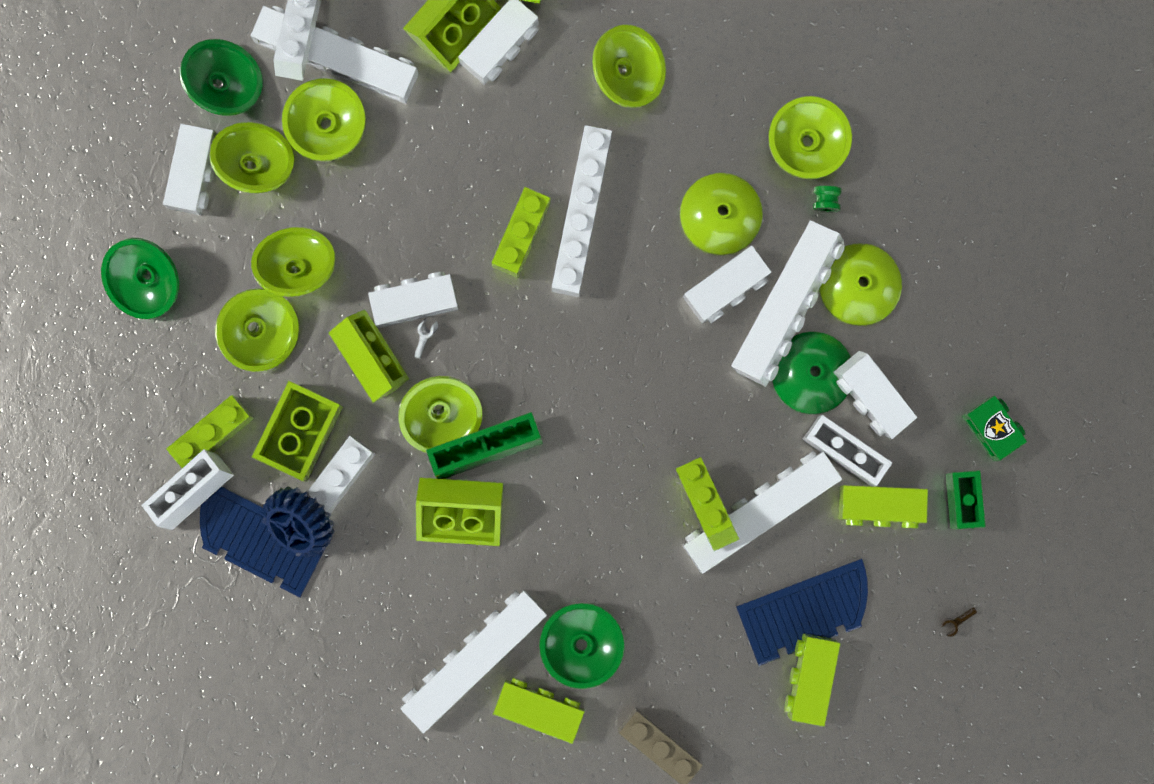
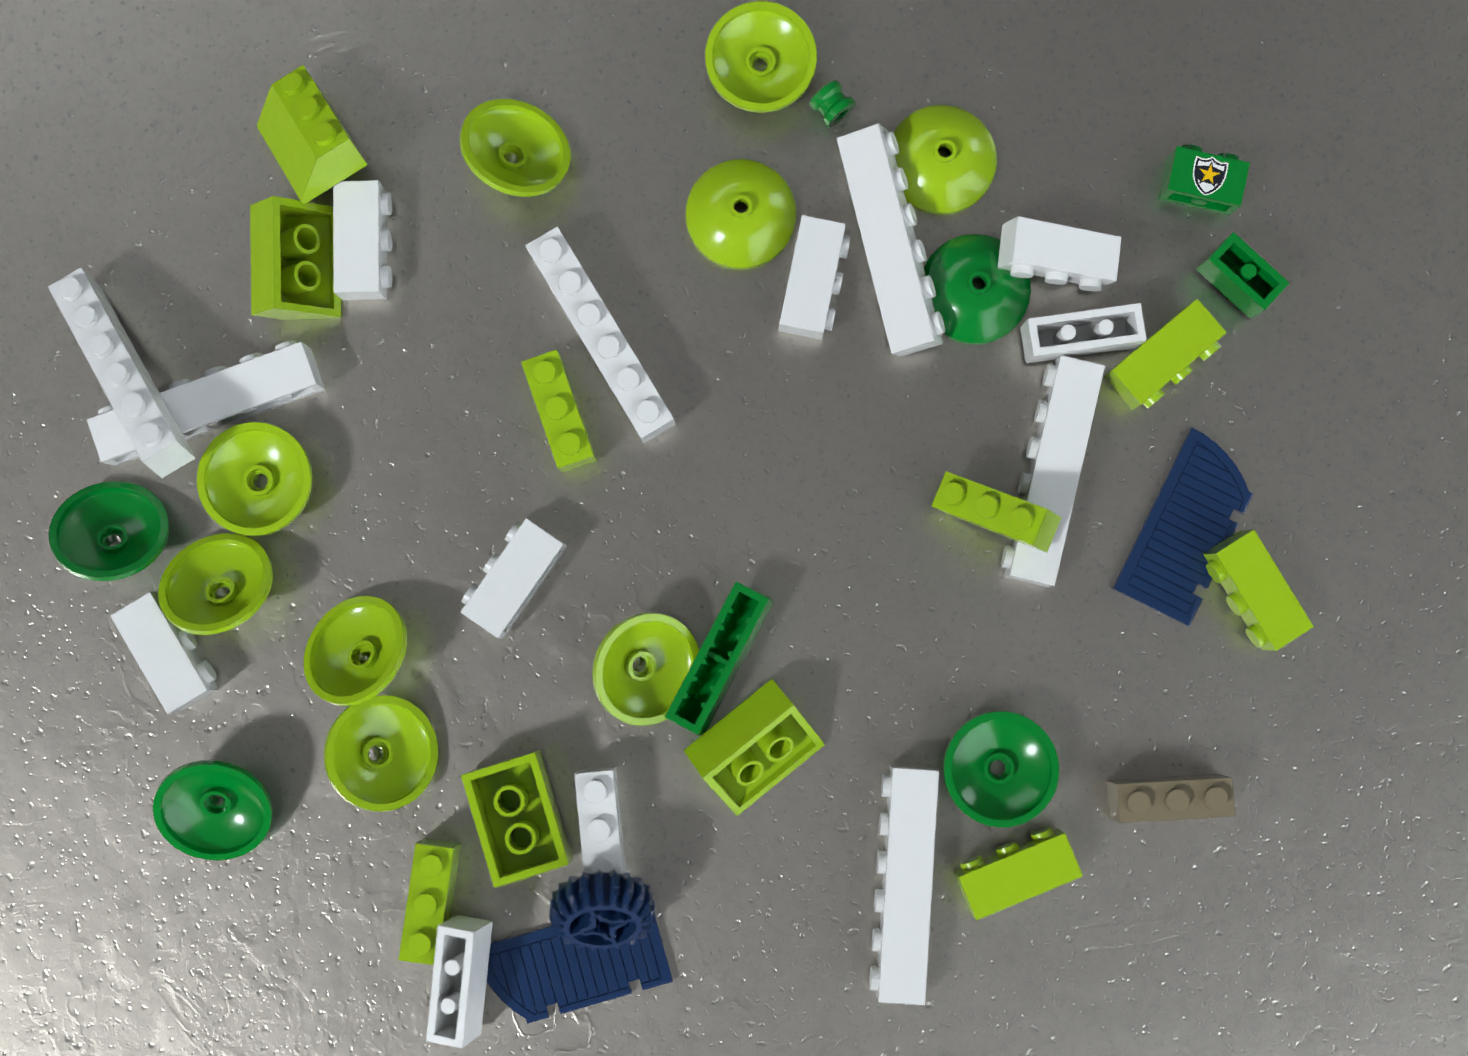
camera: 40 degrees left, 0 degrees up
lime brick [329,309,409,403] -> none
white hand [414,318,438,358] -> none
dark brown hand [941,607,977,637] -> none

